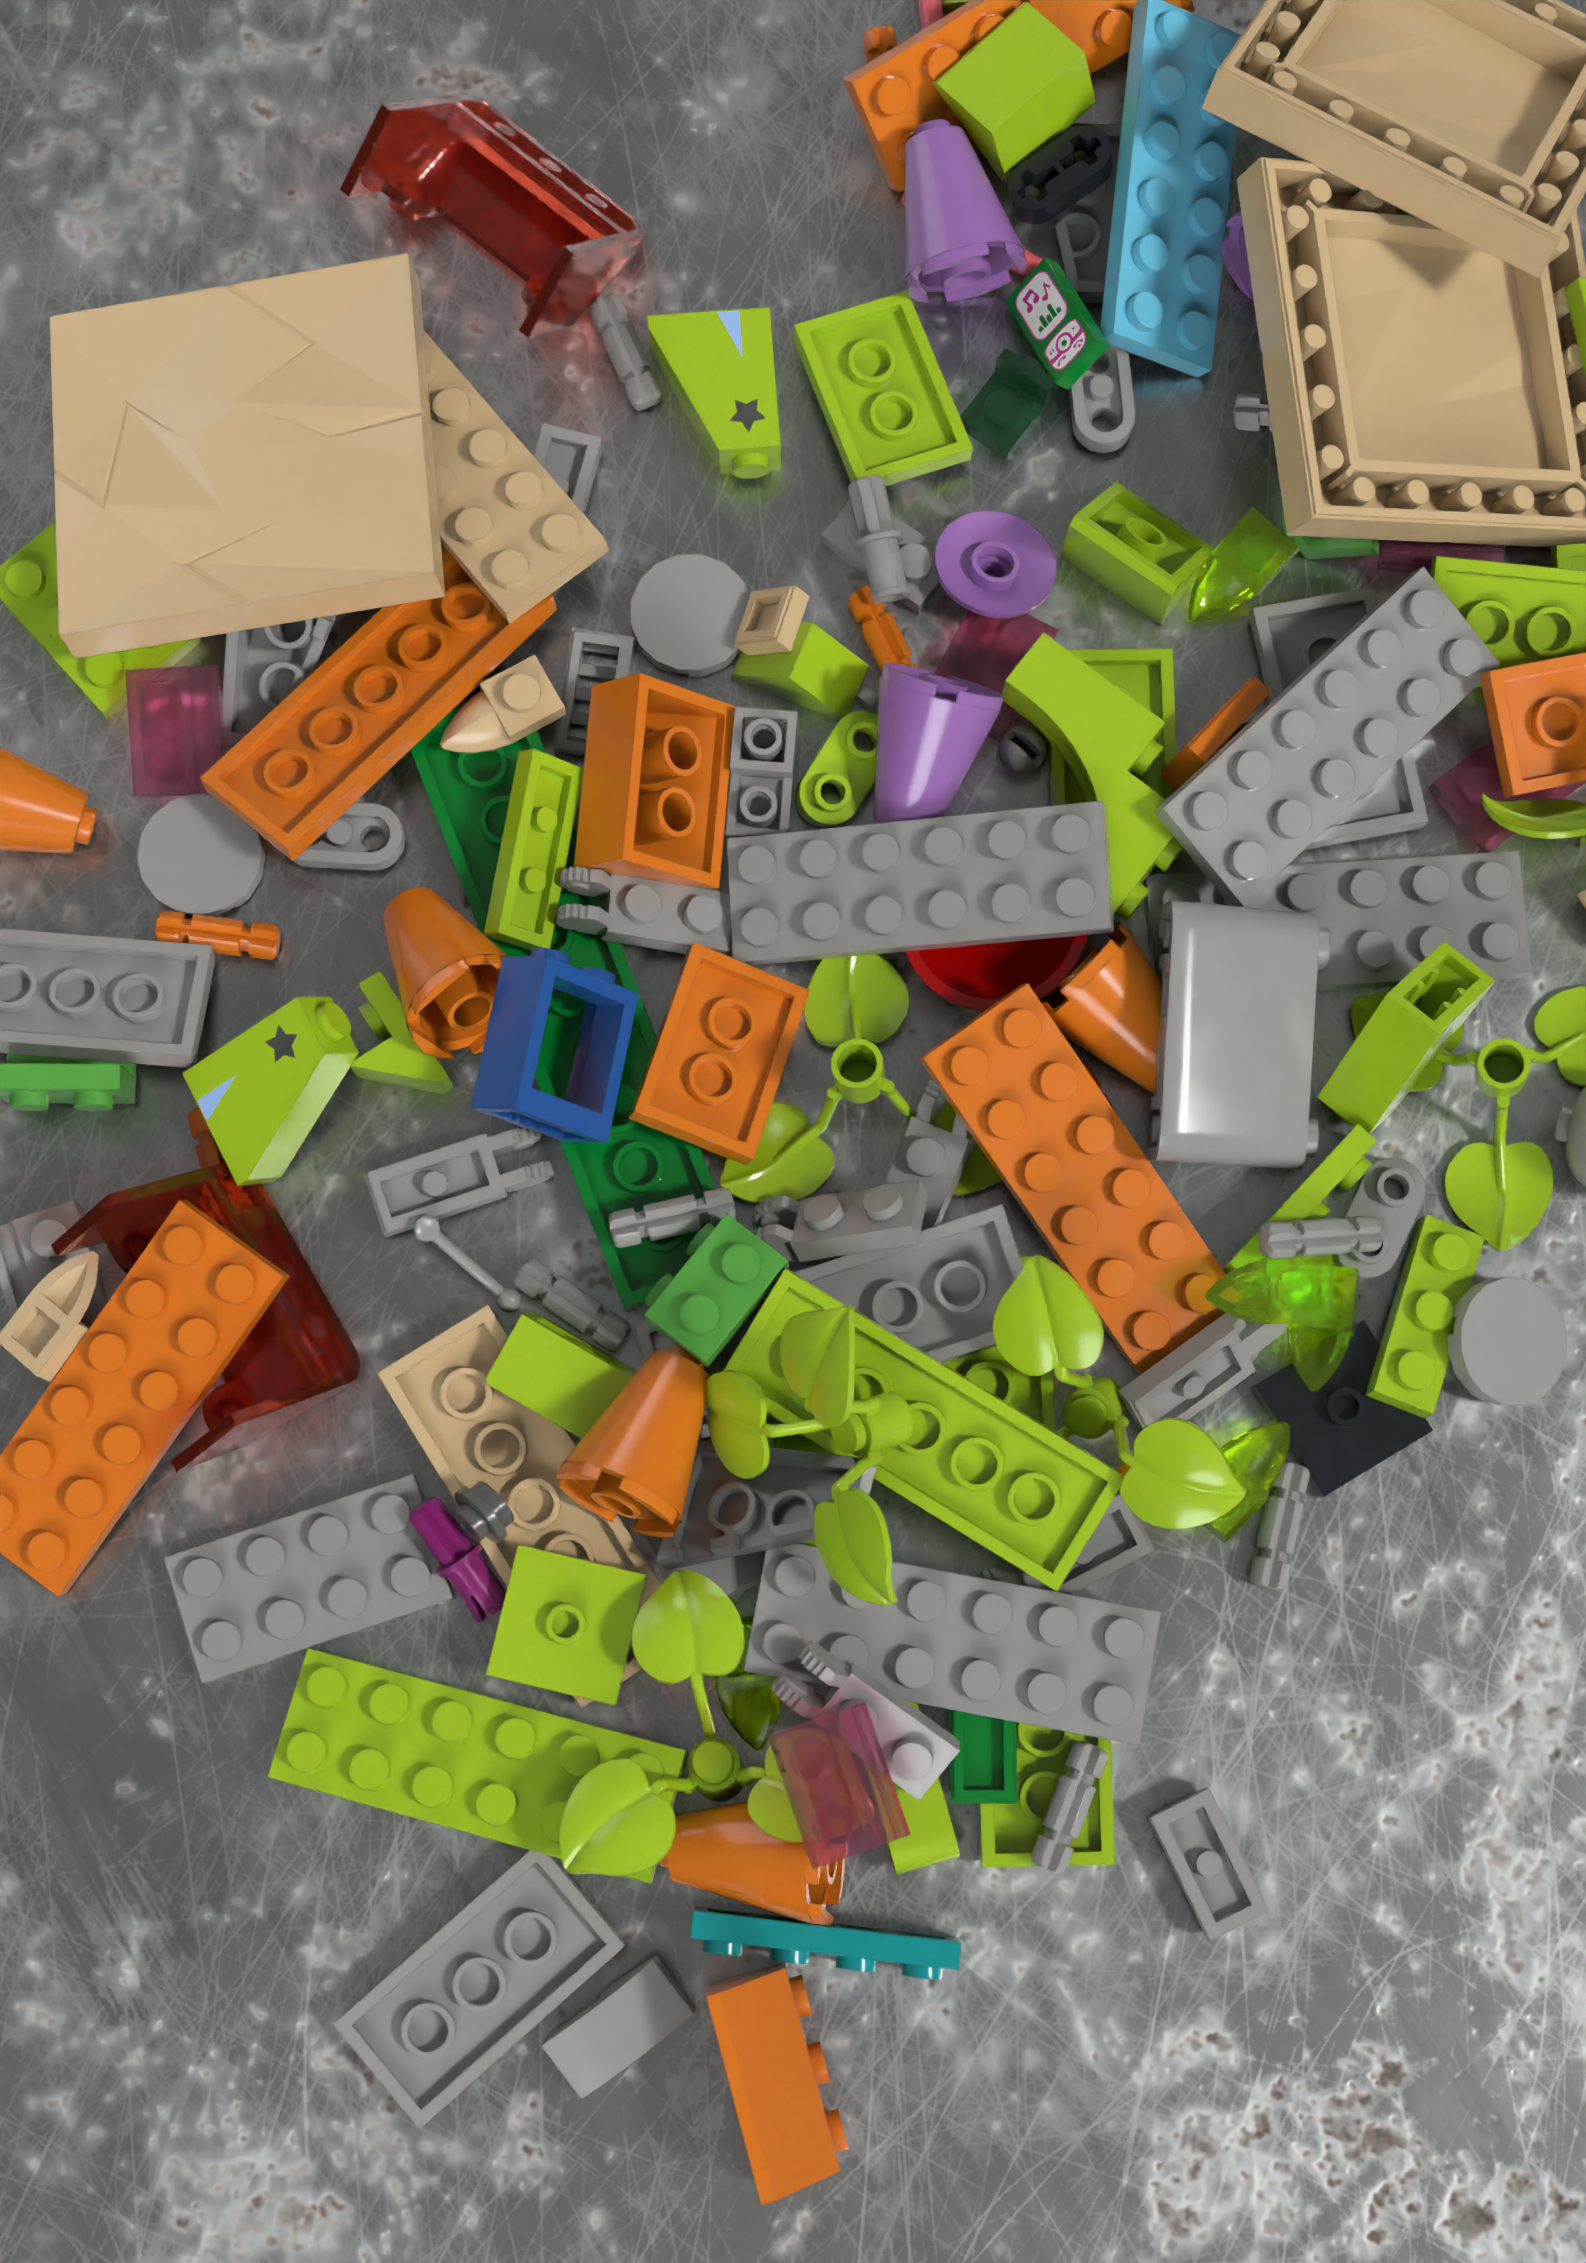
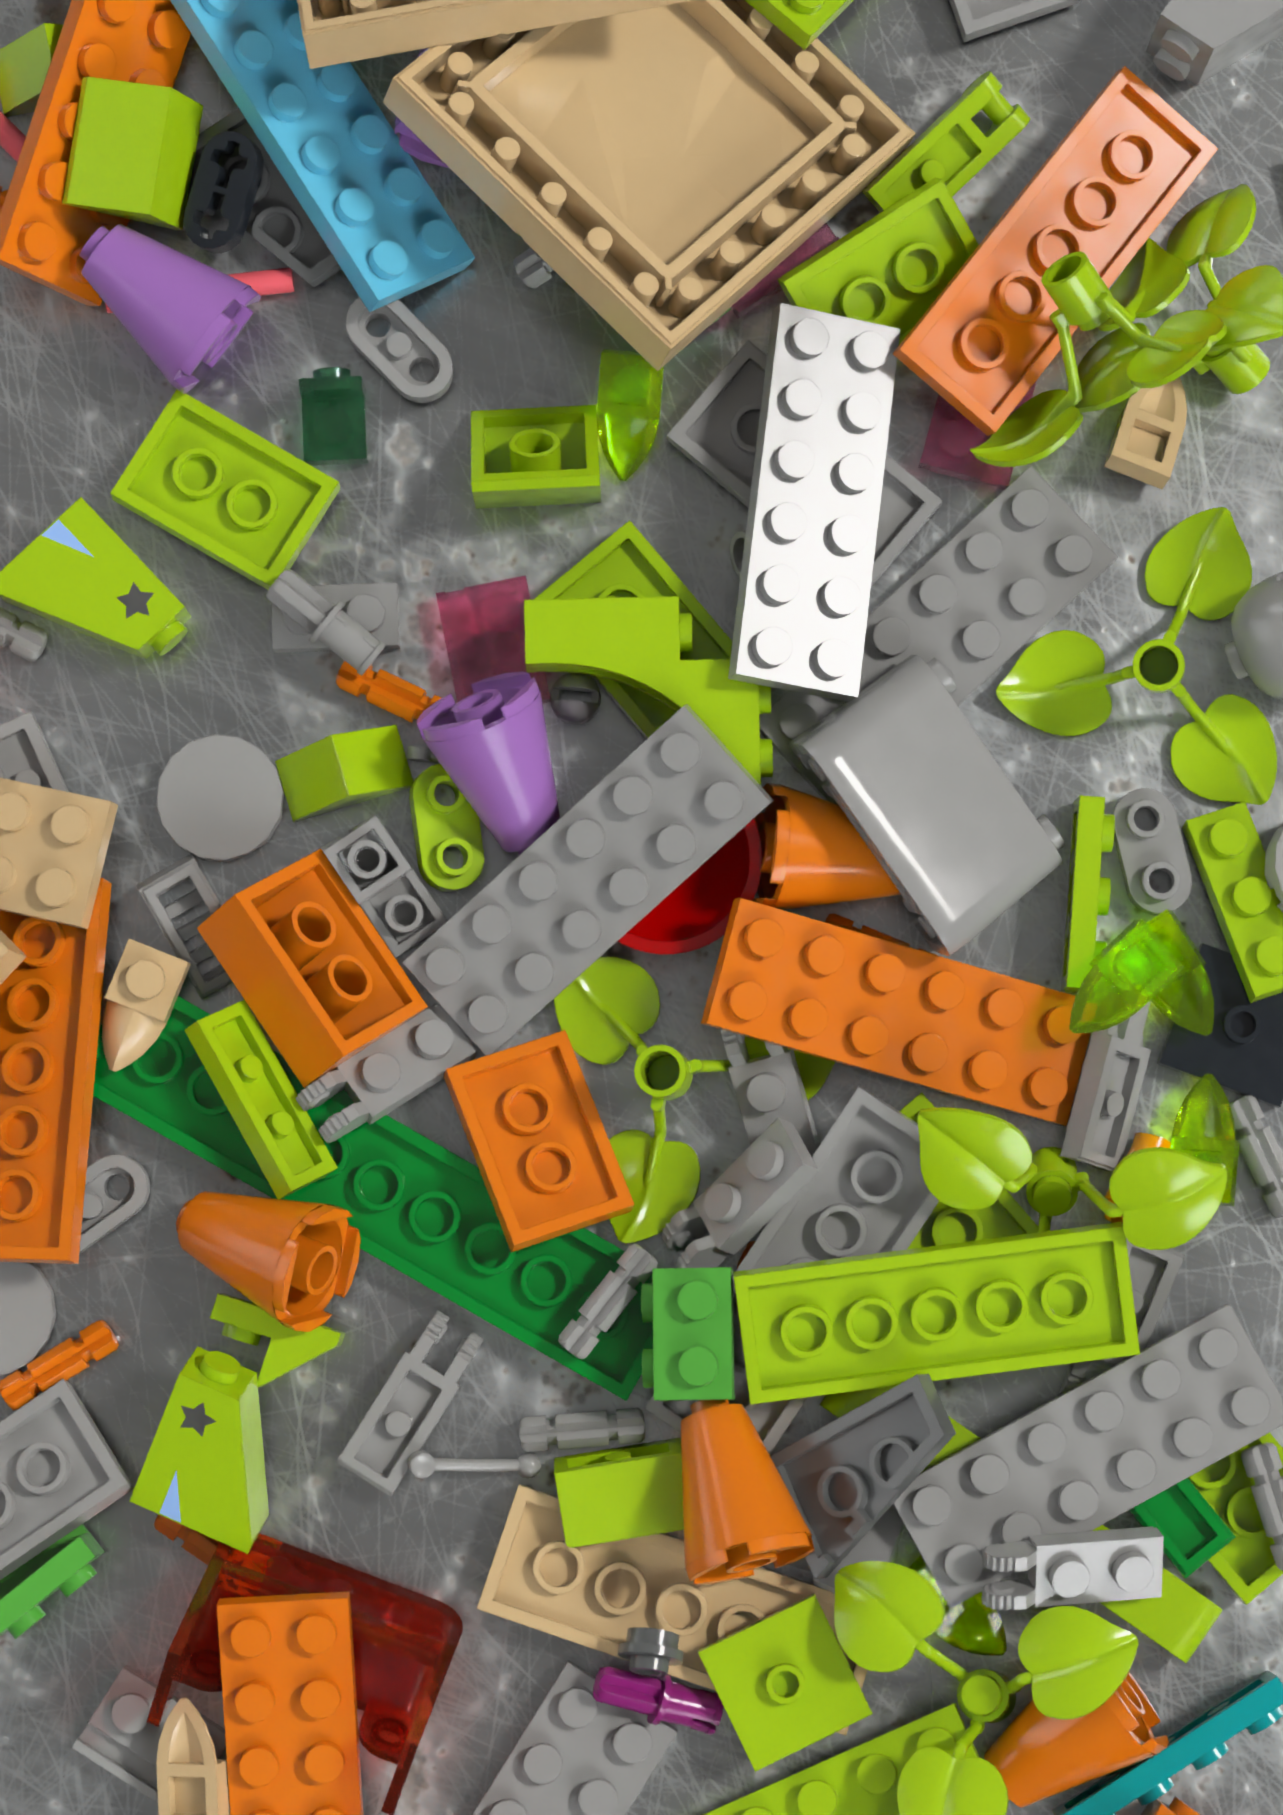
camera: 35 degrees left, 5 degrees up
blue window [471,947,639,1143] -> none
lime plant [706,1305,913,1606] -> none
tan tile [734,585,810,656] -> none
clear pink plate [768,1702,911,1870] -> none
medium lavender dish [934,510,1057,618] -> none
tile [1005,257,1110,390] -> none
orange tile [1160,677,1272,791] -> none
light grey axle [1258,1216,1382,1259] -> none
lime slope [1317,941,1495,1134] -> none

